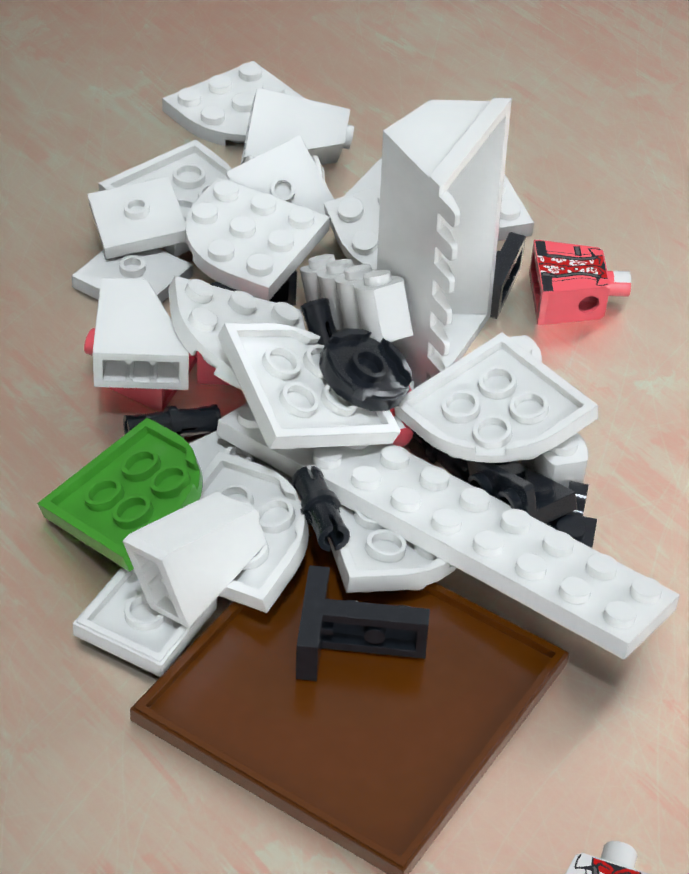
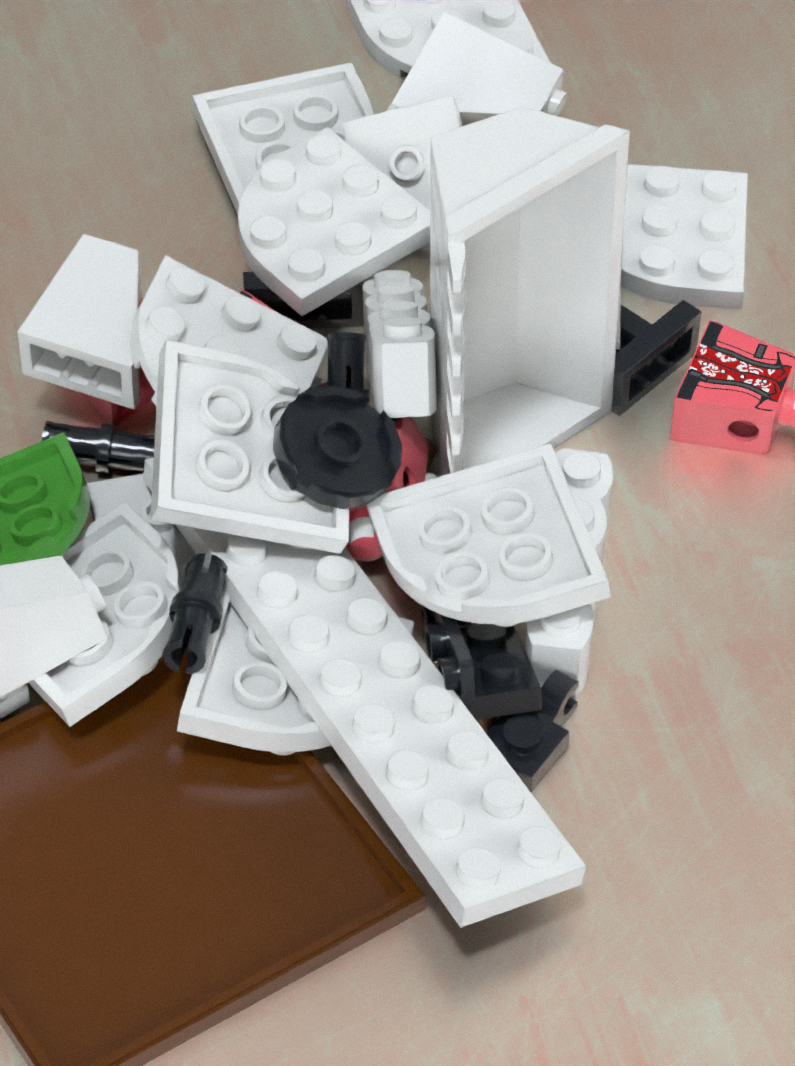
camera: 25 degrees right, 5 degrees up
white plate [72,248,193,303] -> none
white plate [87,176,186,259] -> none
black bracket [296,565,430,681] -> none

